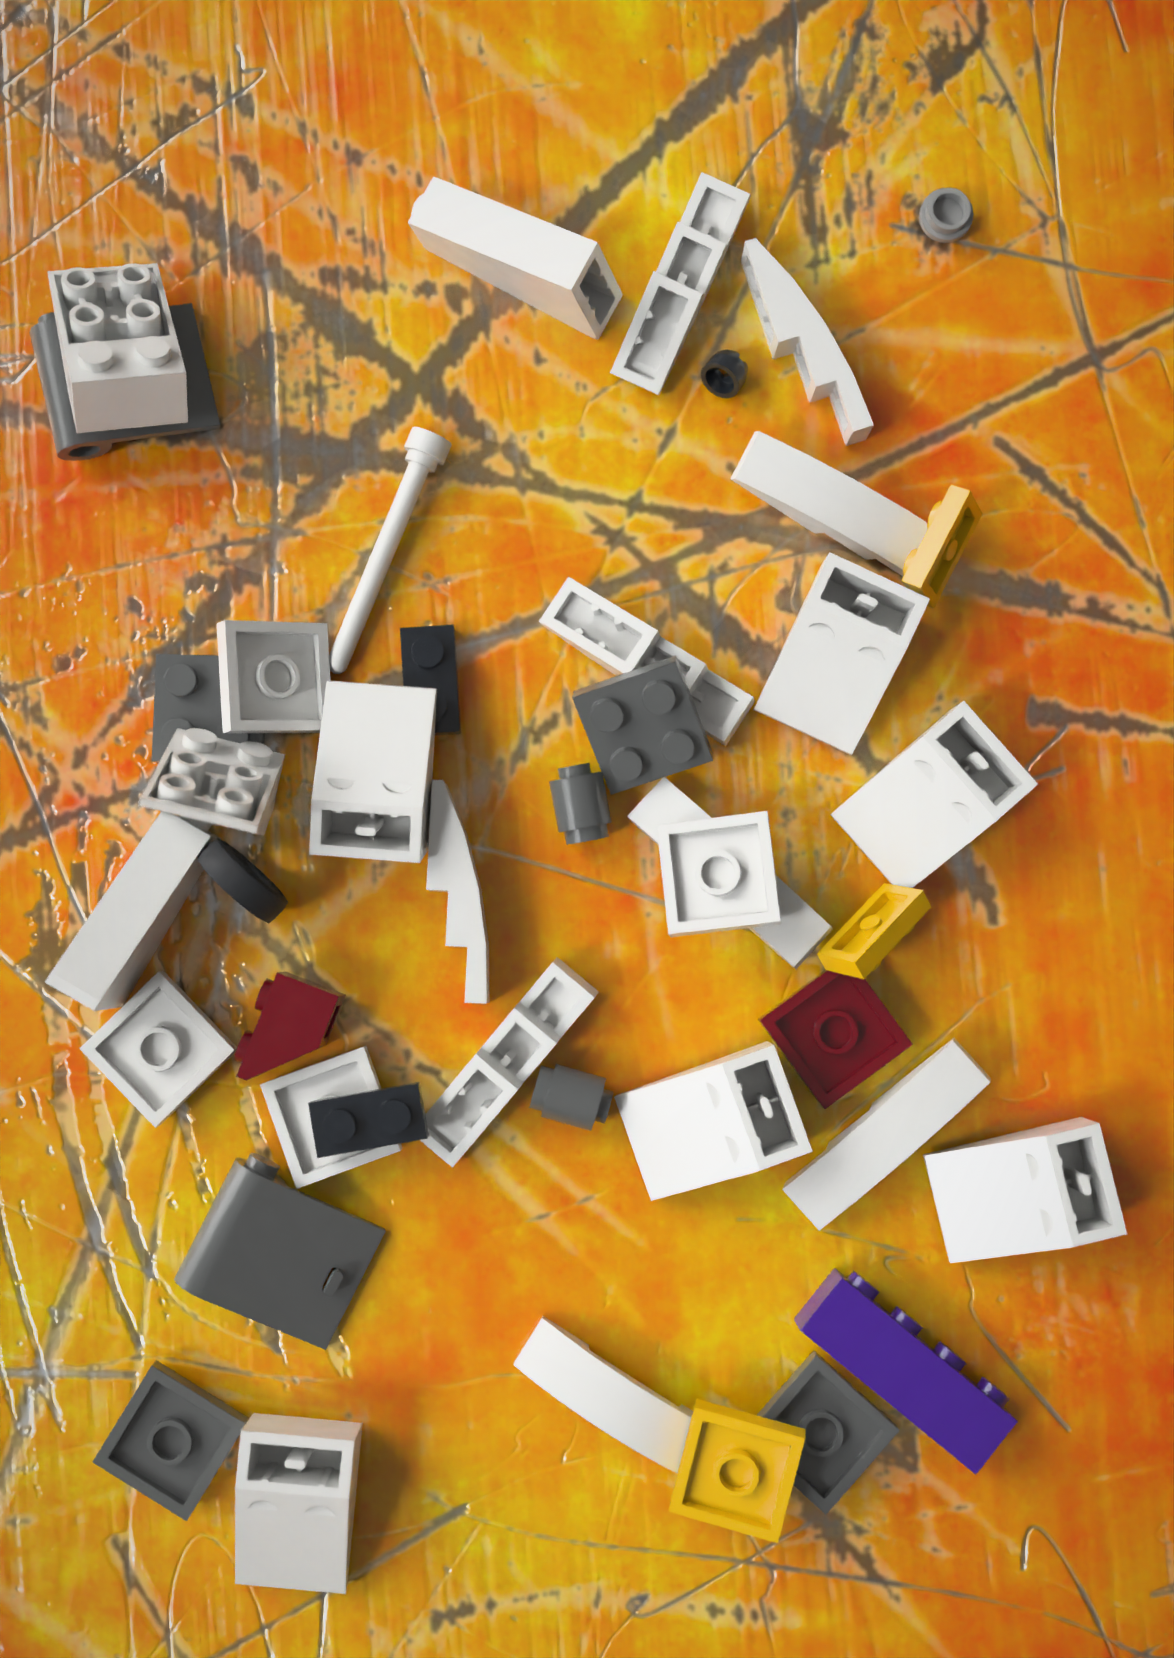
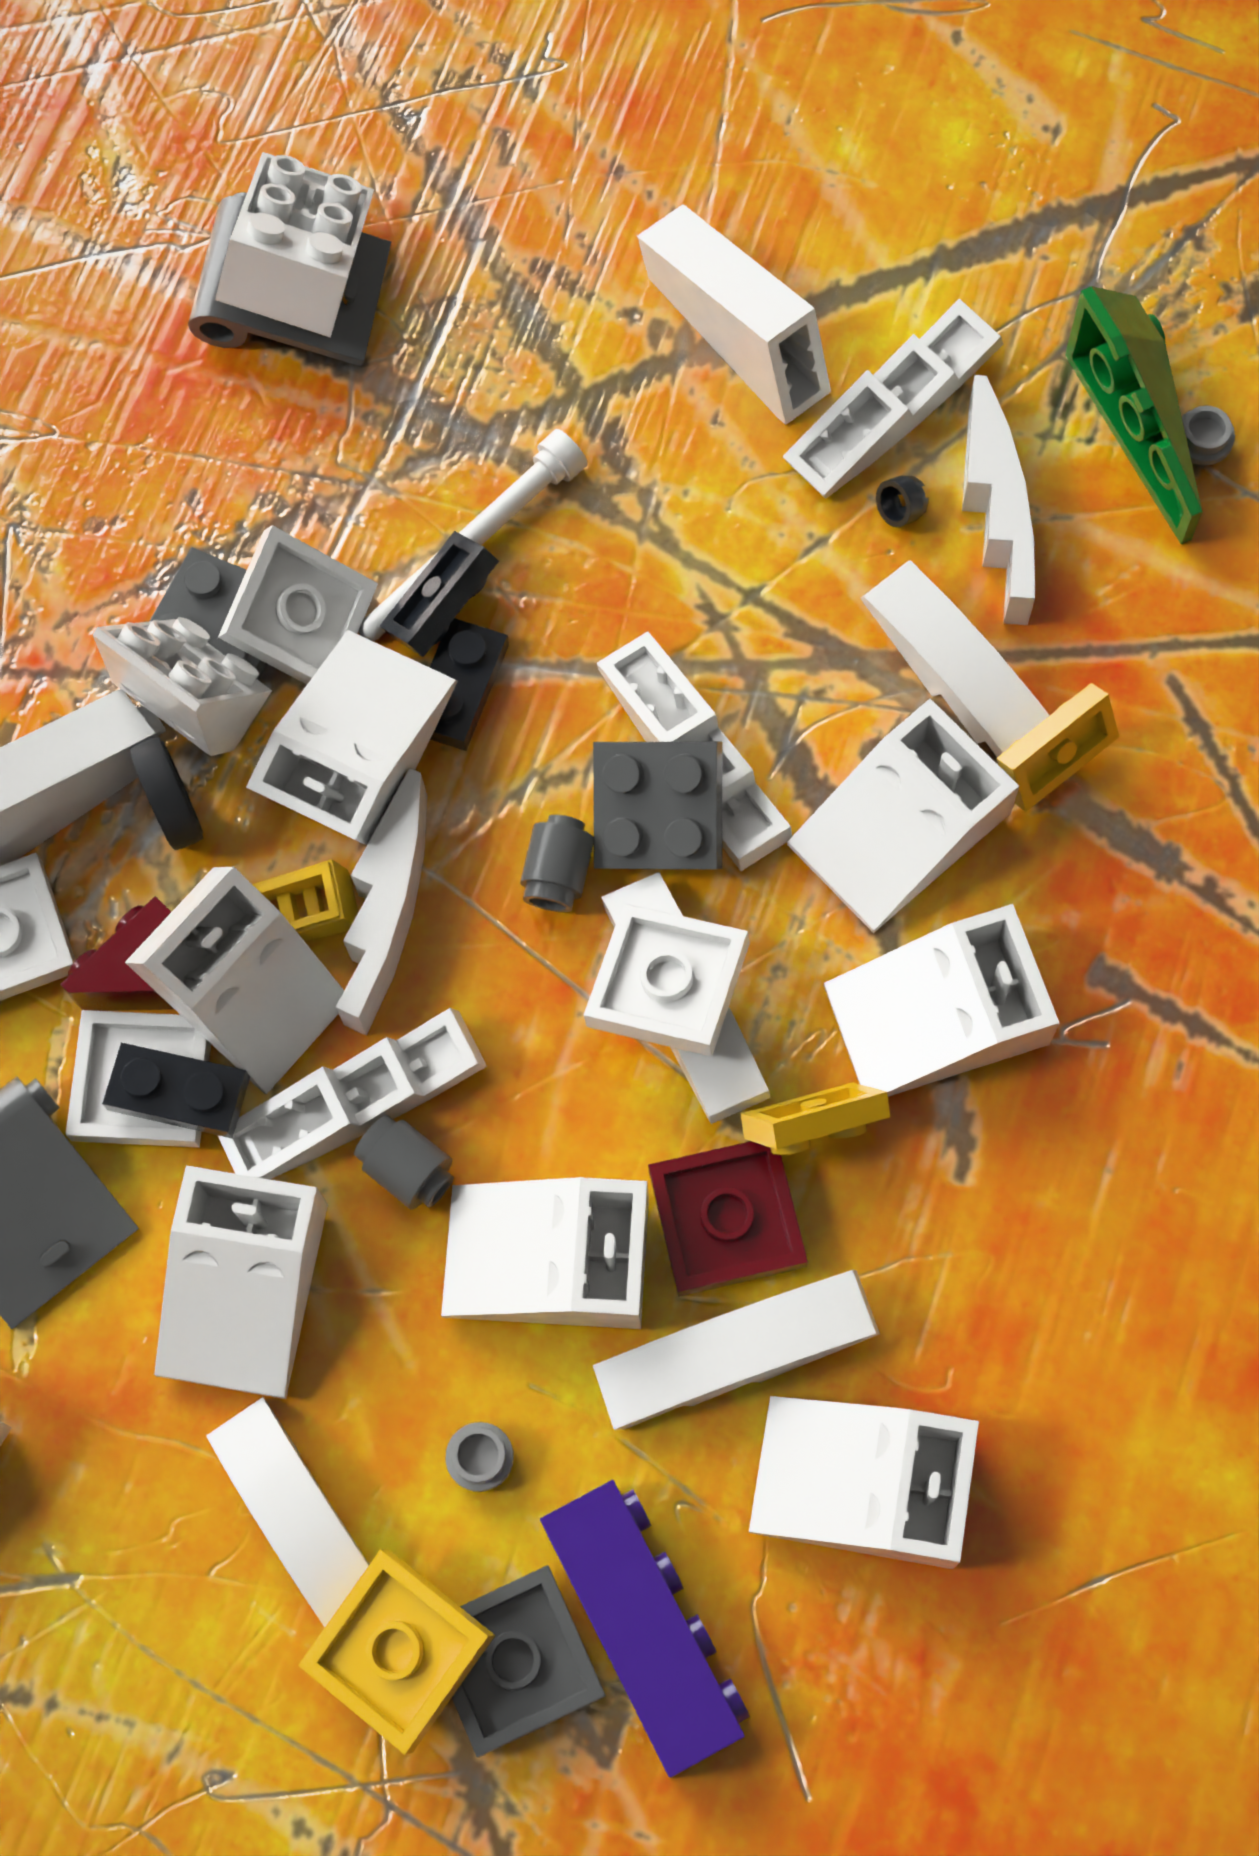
camera: 30 degrees right, 15 degrees down
none -> white slope [125,866,344,1094]
none -> white slope [154,1165,328,1399]
none -> yellow slope [252,859,358,941]
none -> black plate [380,531,499,657]
none -> light grey plate [446,1422,514,1492]
none -> green wedge [1065,286,1203,544]

